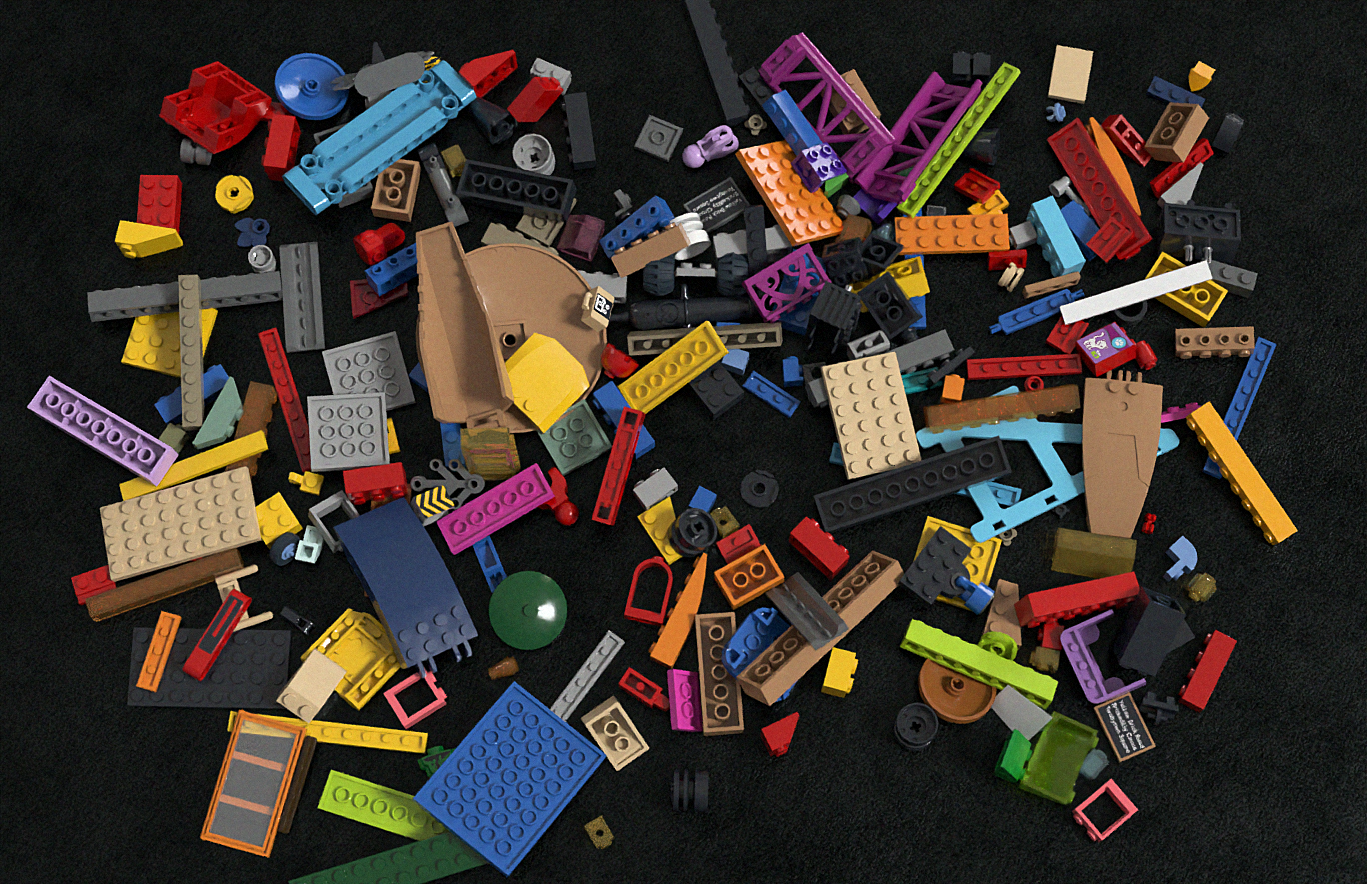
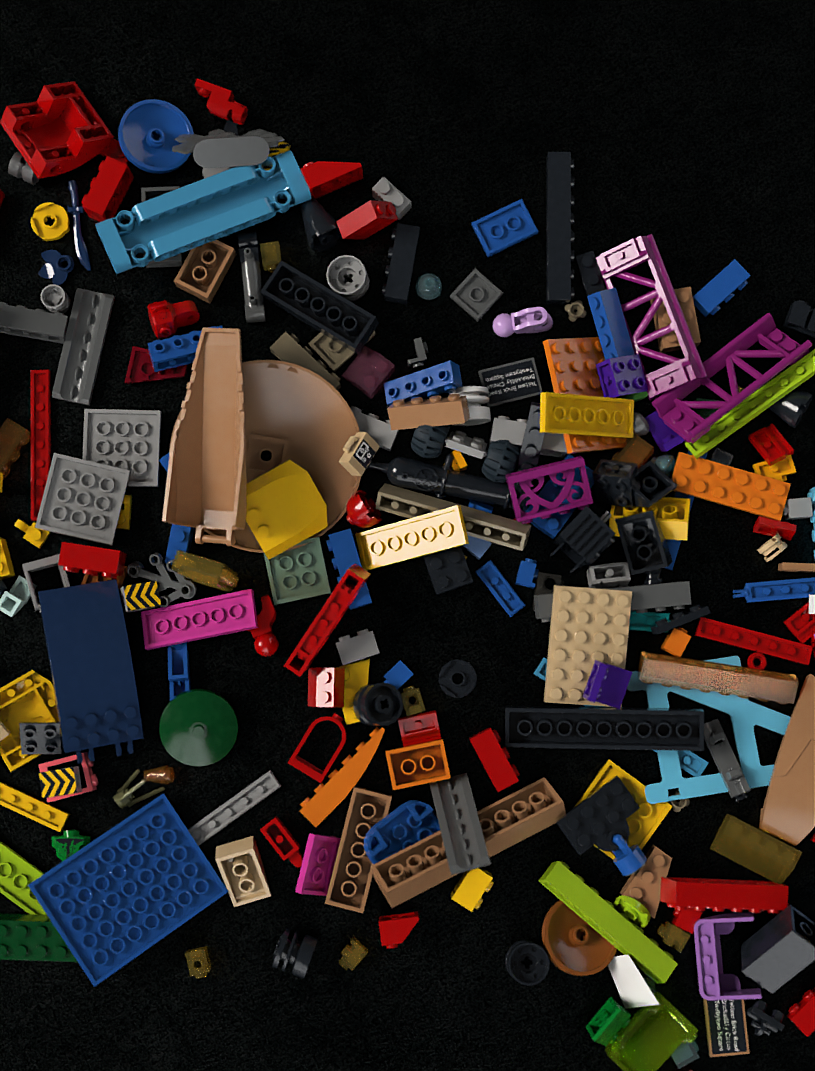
camera: 20 degrees right, 10 degrees up
none -> black hinge [19,722,62,754]
none -> piece [39,766,82,798]
none -> dark blue sword [68,180,91,271]
none -> olive plant [113,769,165,809]
none -> red plate [195,78,248,125]
none -> red slope [308,668,345,707]
none -> clear yellow brick [338,937,368,970]
none -> clear light blue brick [416,273,442,300]
none -> light orange tile [444,450,467,471]
none -> blue tile [471,199,539,257]
none -> yellow plate [540,392,634,438]
none -> dark purple bracket [582,659,632,709]
none -> blue brick [693,259,750,317]
none -> dark grey hinge [704,719,751,798]

